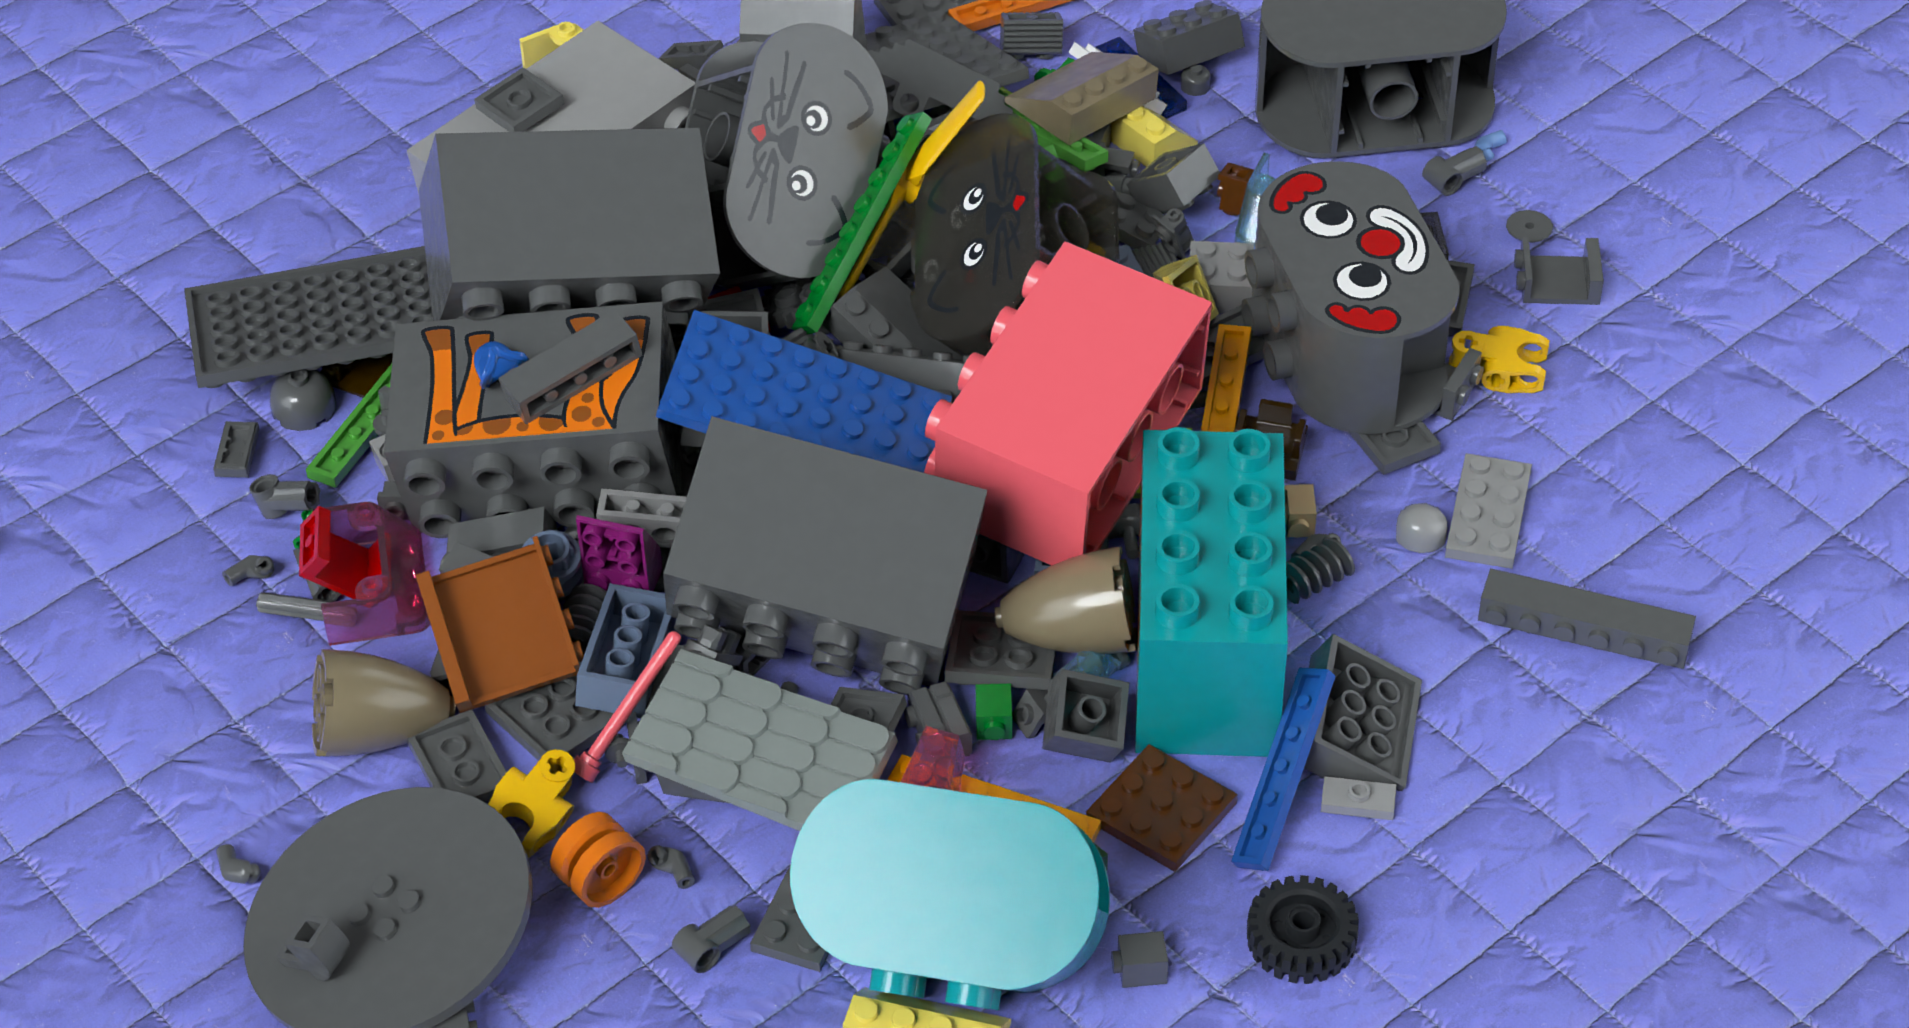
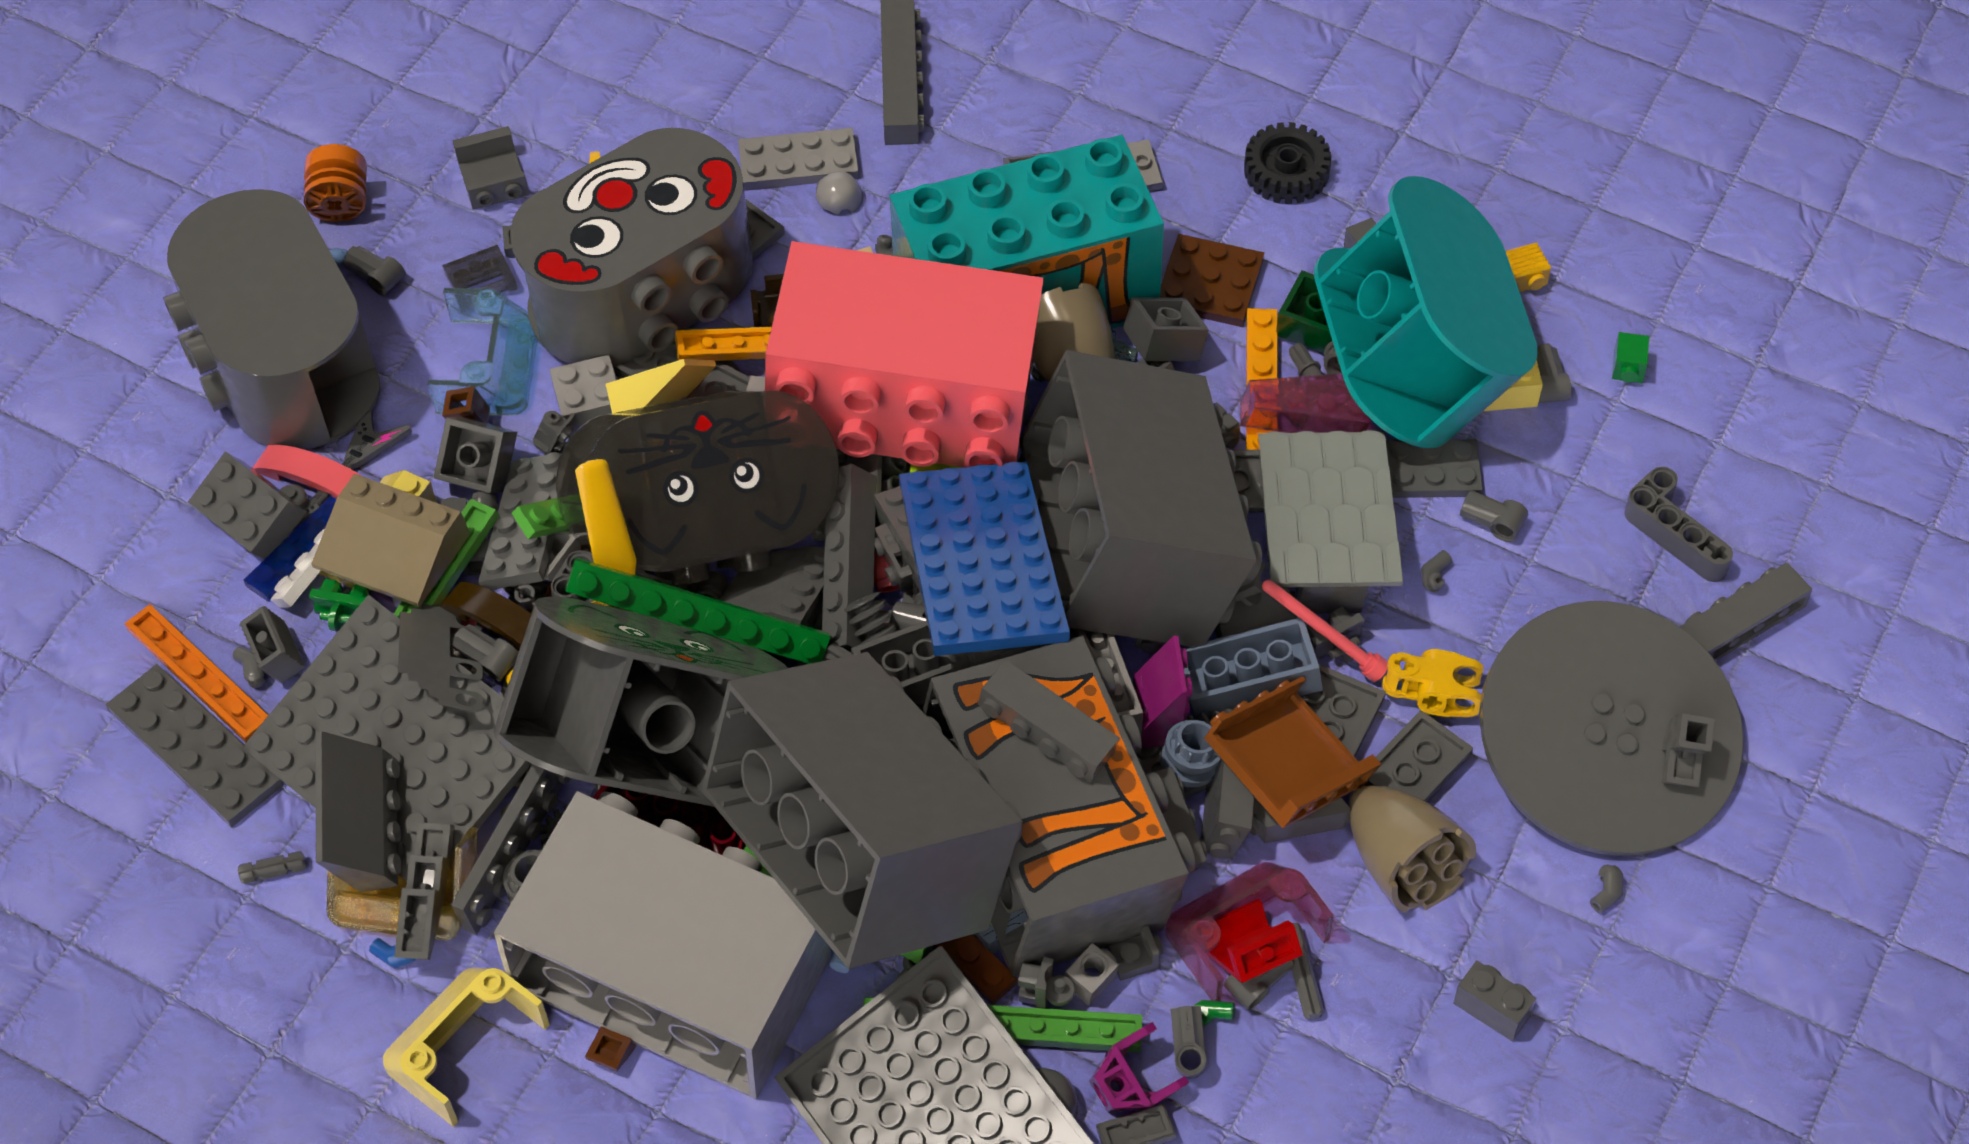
camera: 110 degrees left, 10 degrees up
dark grey arm [222,555,274,586] -> none
dark grey plate [474,67,565,132] -> none
blue piece [474,341,529,389] -> none
orange wheel [550,811,646,908] -> none
blue plate [1231,667,1336,871] -> none
dark grey piece [1506,210,1553,243] -> none
none -> coral slope [253,445,362,502]
none -> dark grey piece [298,410,412,526]
none -> orange wheel [303,144,367,222]
none -> magenta piece [1089,1022,1189,1112]
none -> dark grey brick [1453,960,1536,1042]

